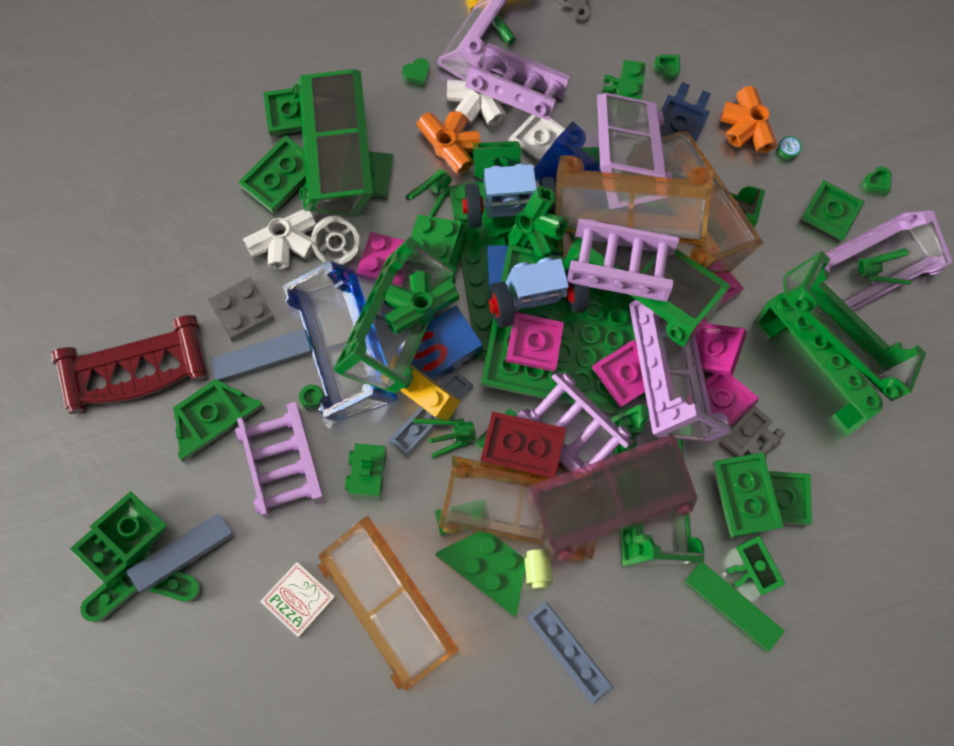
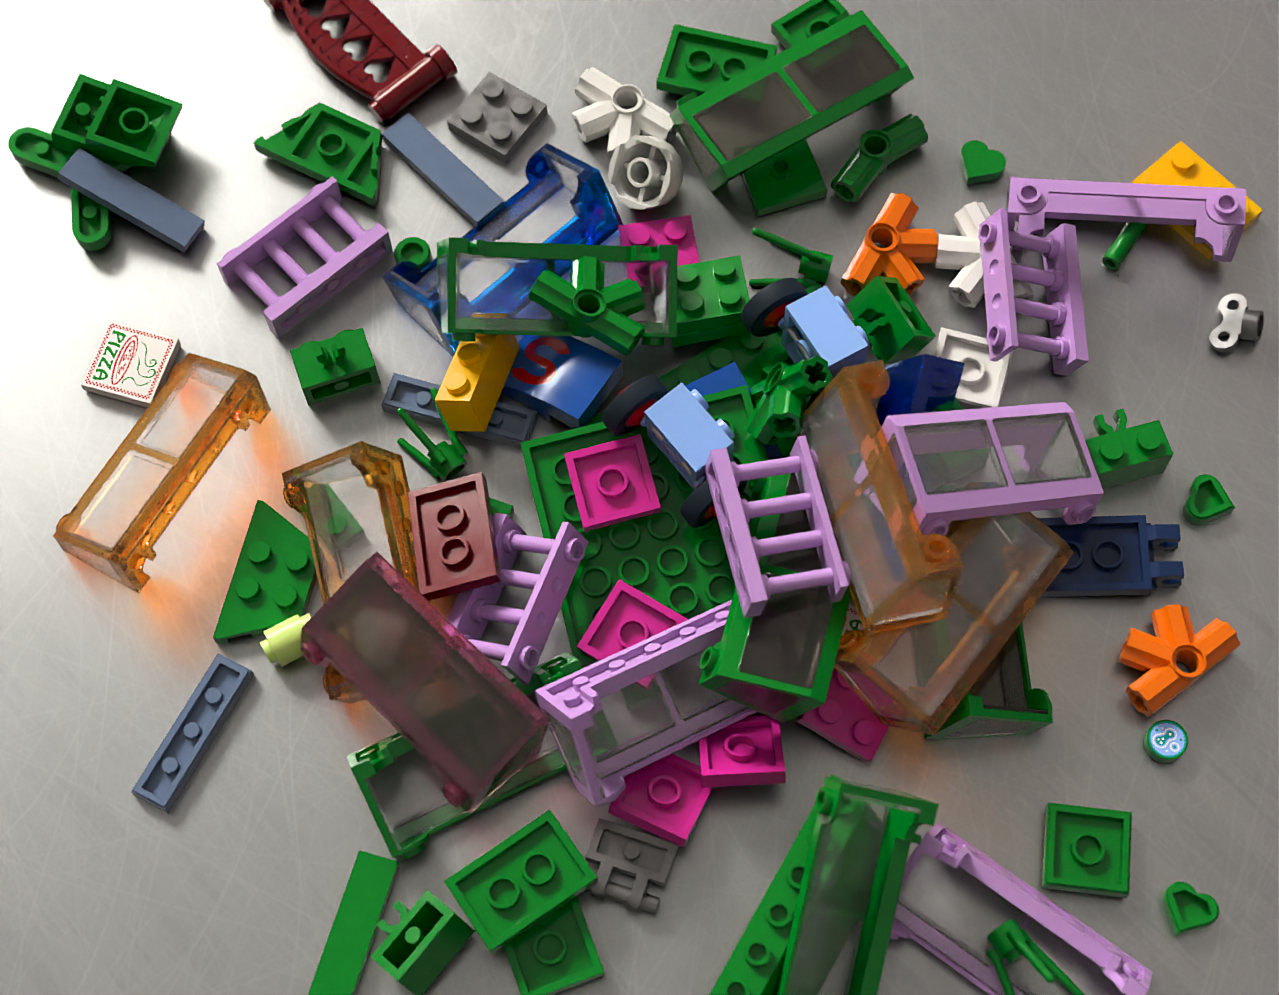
camera: 70 degrees right, 5 degrees down
none -> green piece [831,114,928,203]

